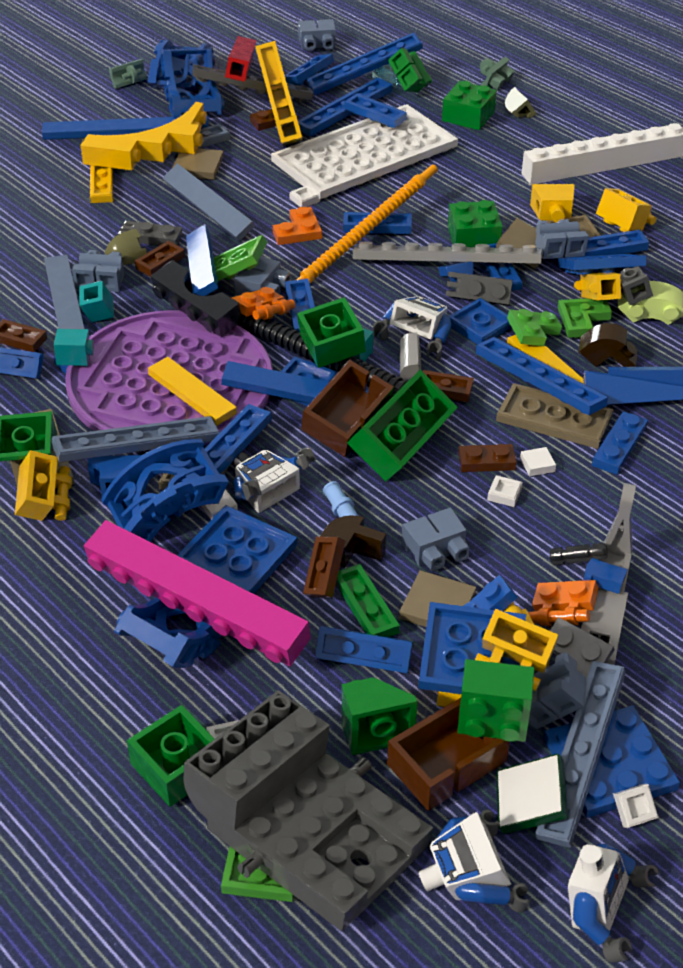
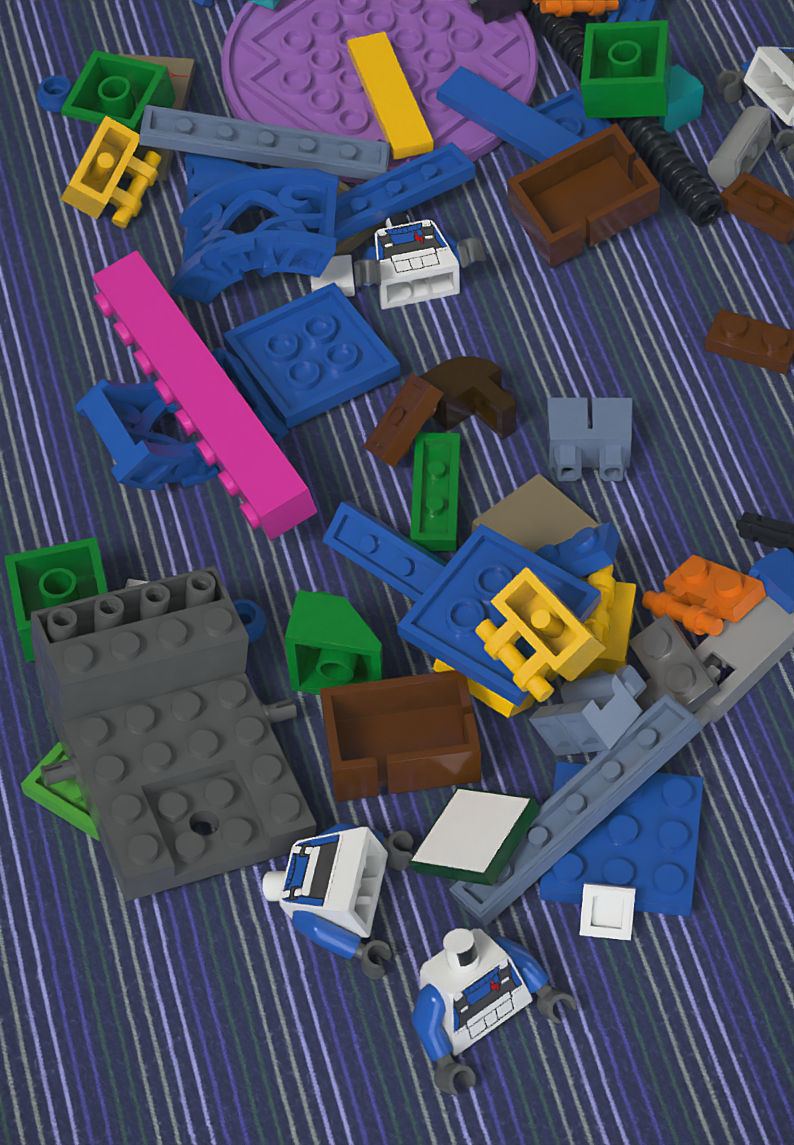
camera: 30 degrees right, 10 degrees up
light blue pin [323,481,358,517] -> none
green brick [347,370,458,482] -> none
green brick [458,659,534,742] -> none
white tile [487,475,523,507] -> none

